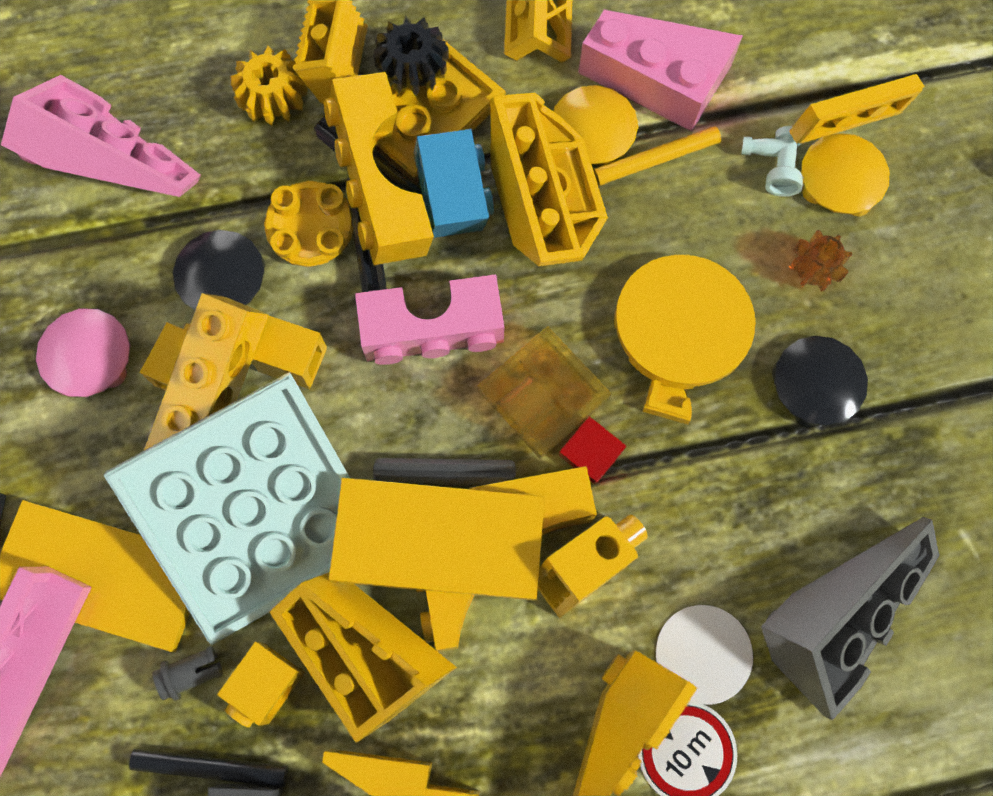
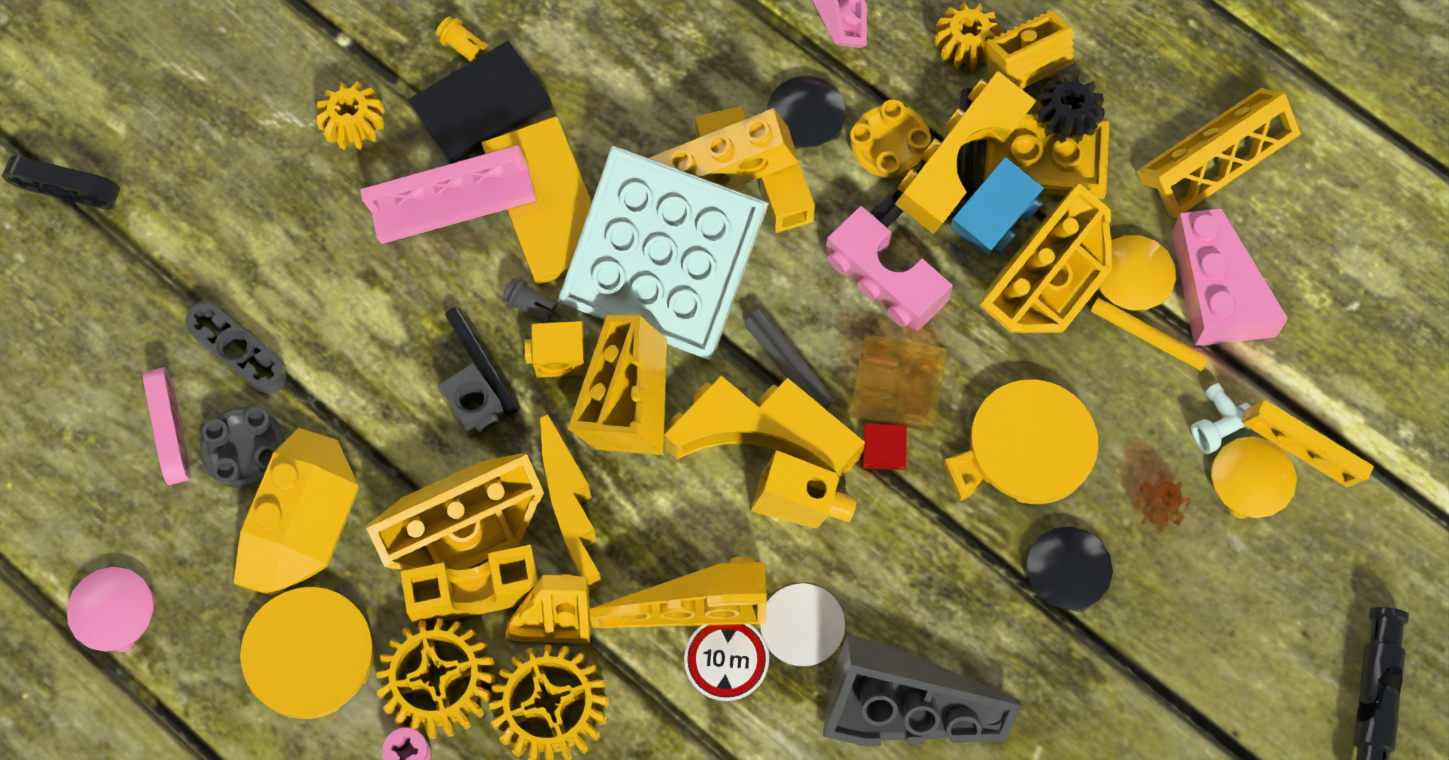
camera: 55 degrees right, 5 degrees down
bright pink dish [36,309,130,397] -> none
yellow tile [329,478,545,601] -> none

